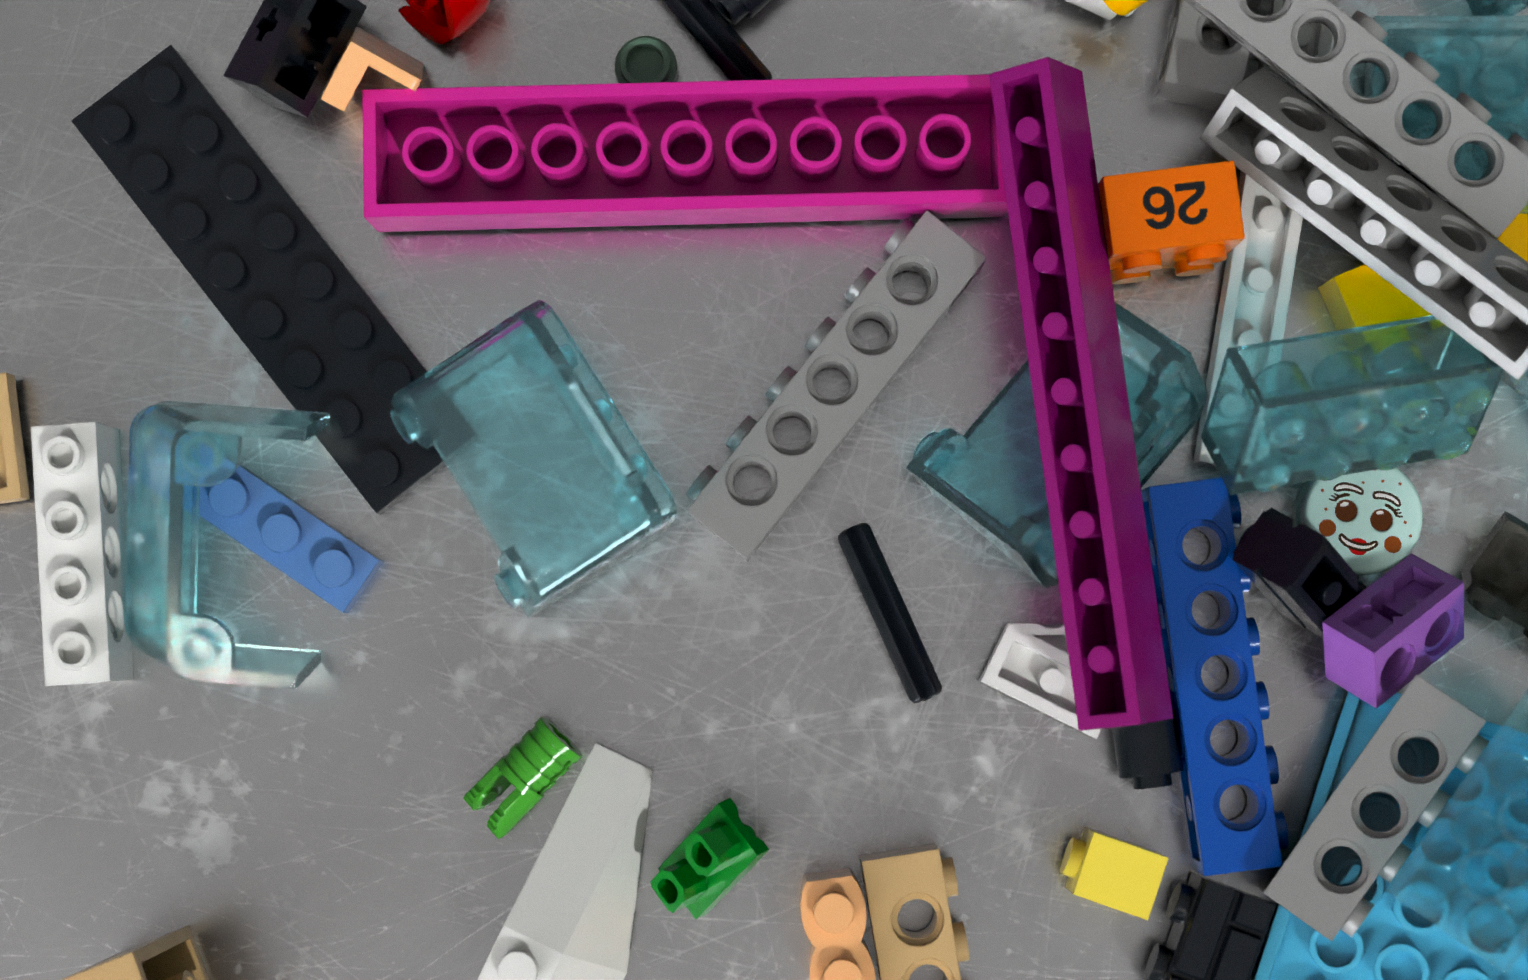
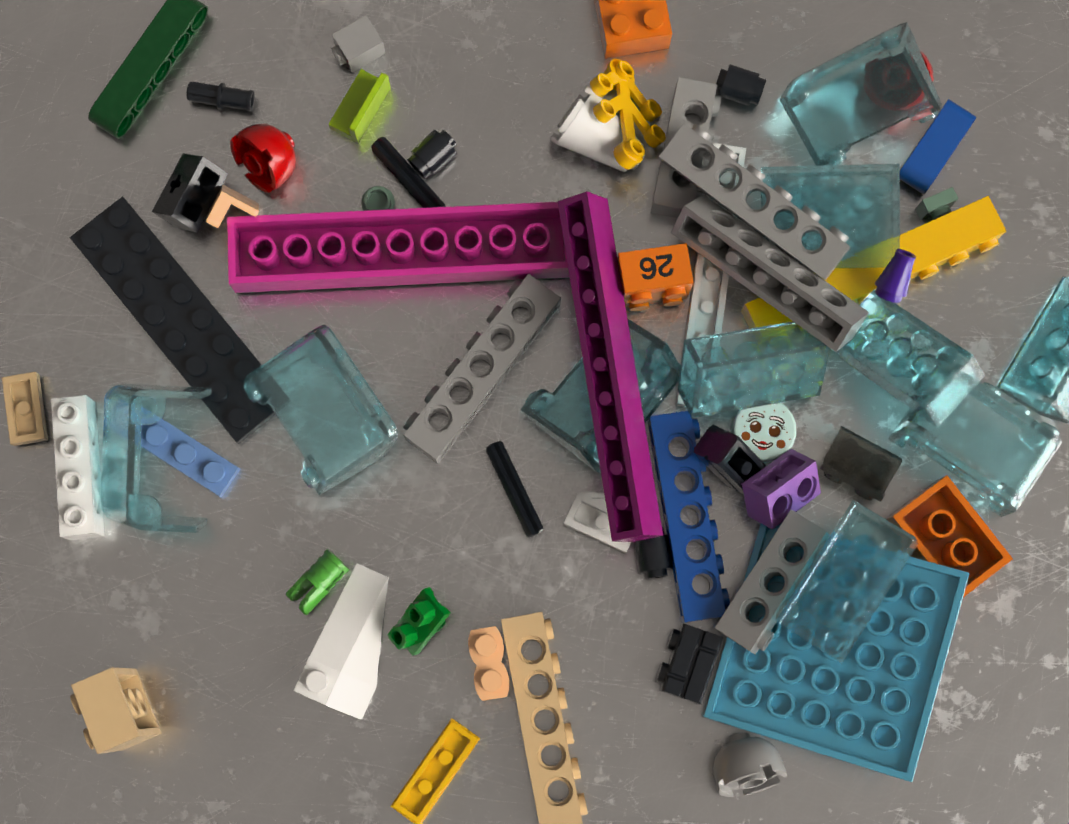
camera: 10 degrees left, 5 degrees down
light yellow brick [1060,827,1169,920] -> none

